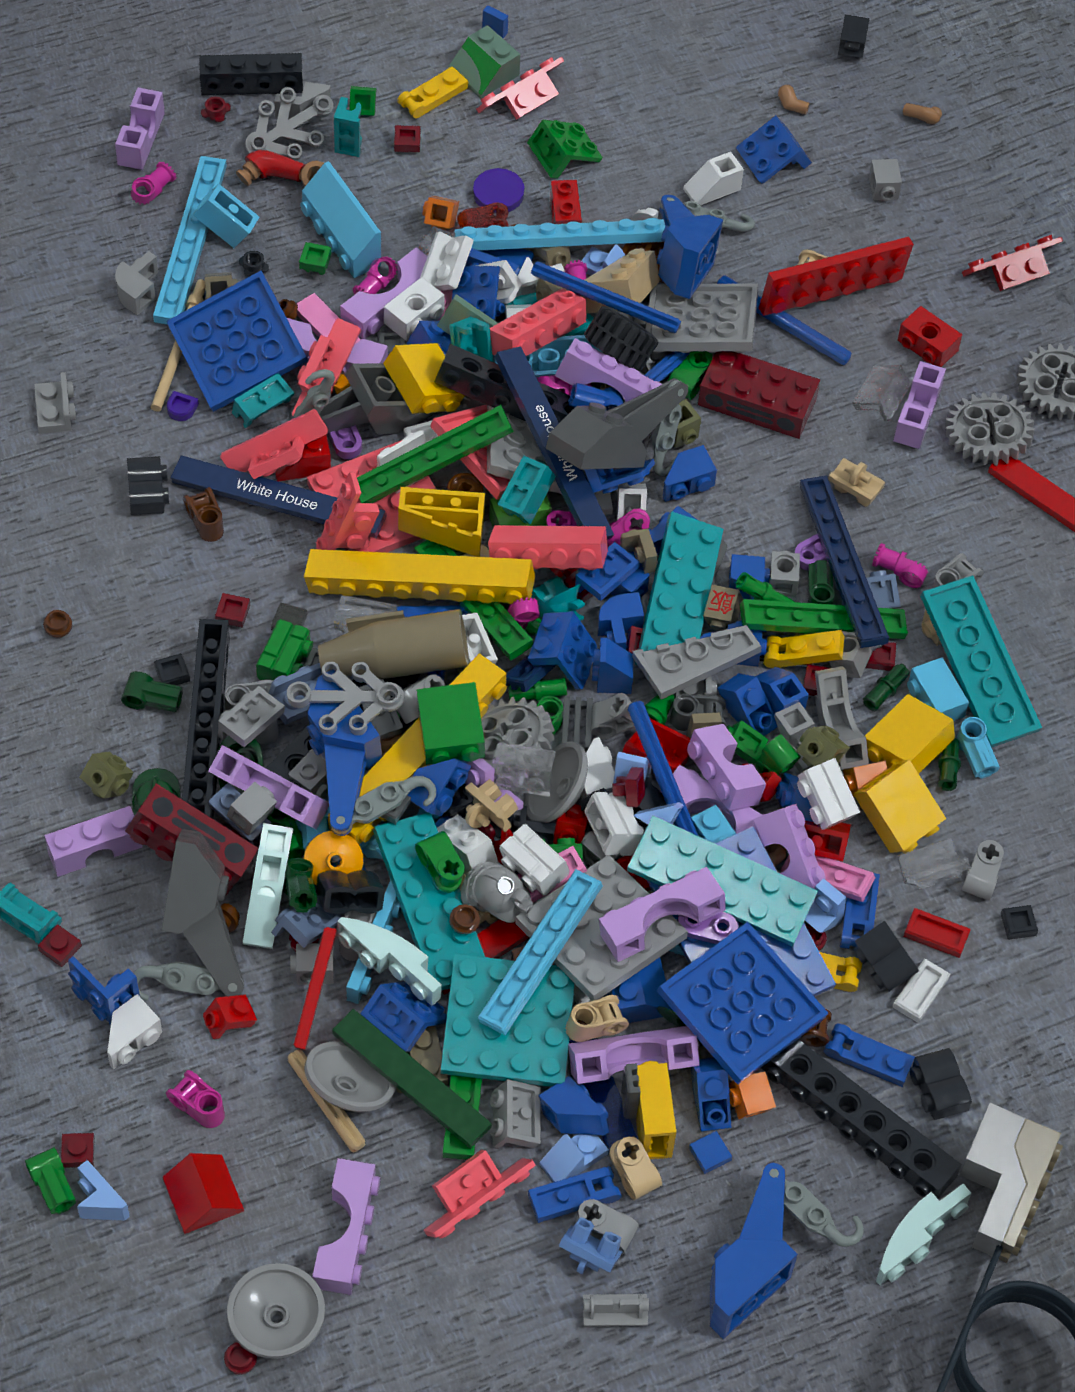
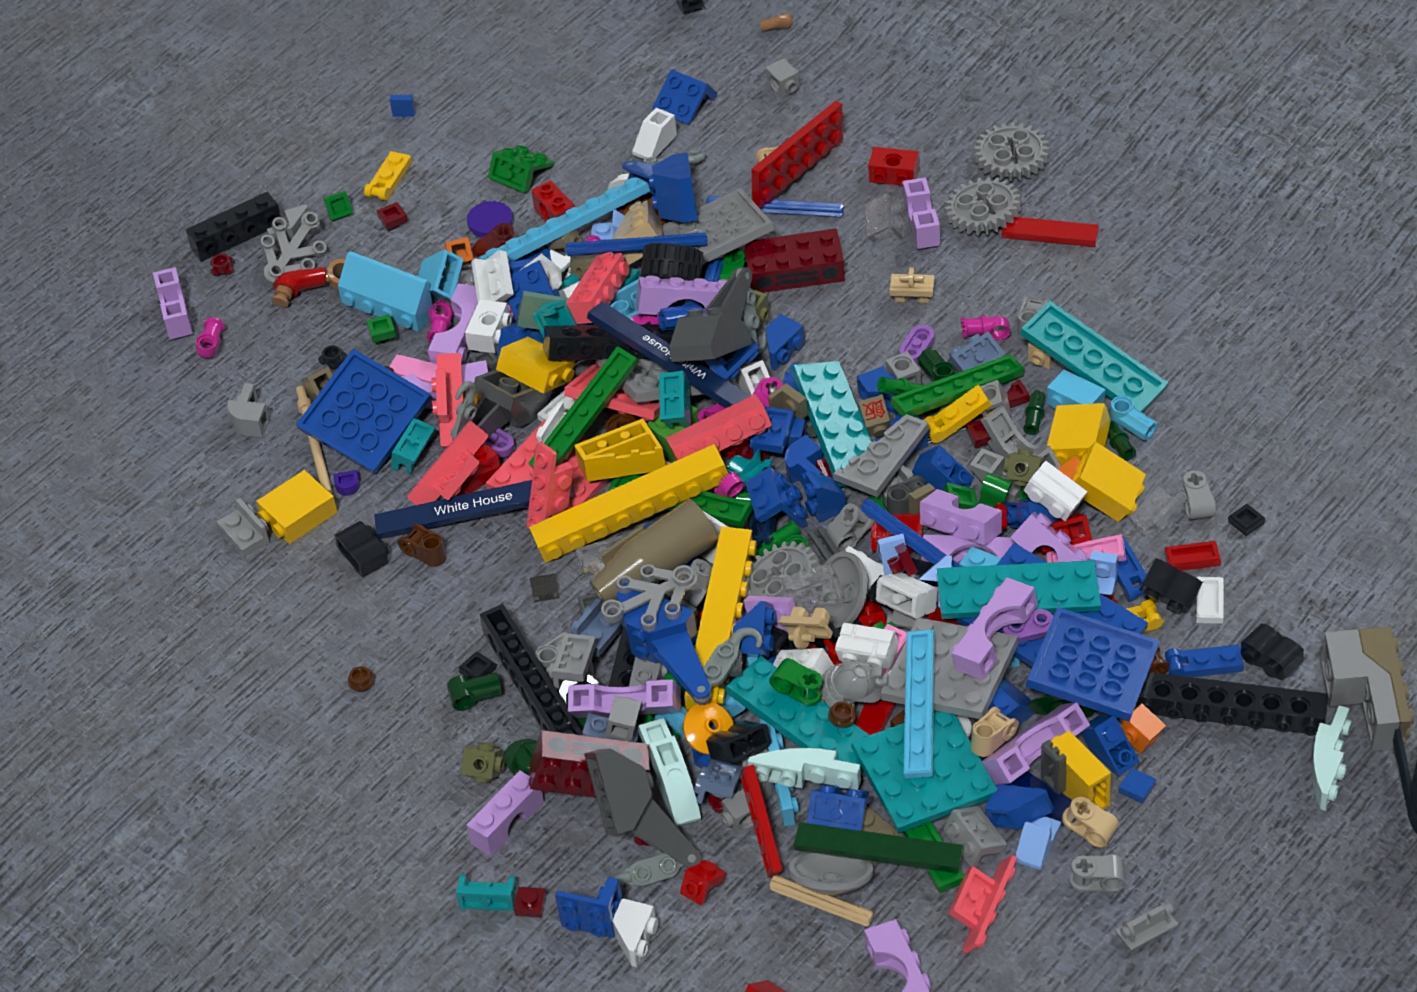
camera: 20 degrees left, 10 degrees down
medium azure plate [153,156,227,324] -> none
dark pink piece [166,1070,225,1128] -> none
medium azure brick [193,183,260,248] -> none
dark red plate [215,593,250,628] -> none
green brick [256,619,313,681] -> none
dark green piece [283,858,317,913] -> none
teal hinge [334,97,362,157] -> none
green brick [417,682,485,765] -> none
sand green slope [449,25,520,99] -> none
bracket [476,57,564,120] -> none
blue plate [528,1167,622,1223] -> none
medium blue hips [559,1217,622,1274] -> none
blue slope [710,1163,864,1339] -> none
blue slope [756,667,809,714] -> none
medium nougat arm [778,85,810,115] -> none
dark blue tile [800,475,889,648] -> none
bracket [962,235,1063,291] -> none
none -> yellow brick [256,470,338,544]
none -> medium azure torso [417,249,463,300]

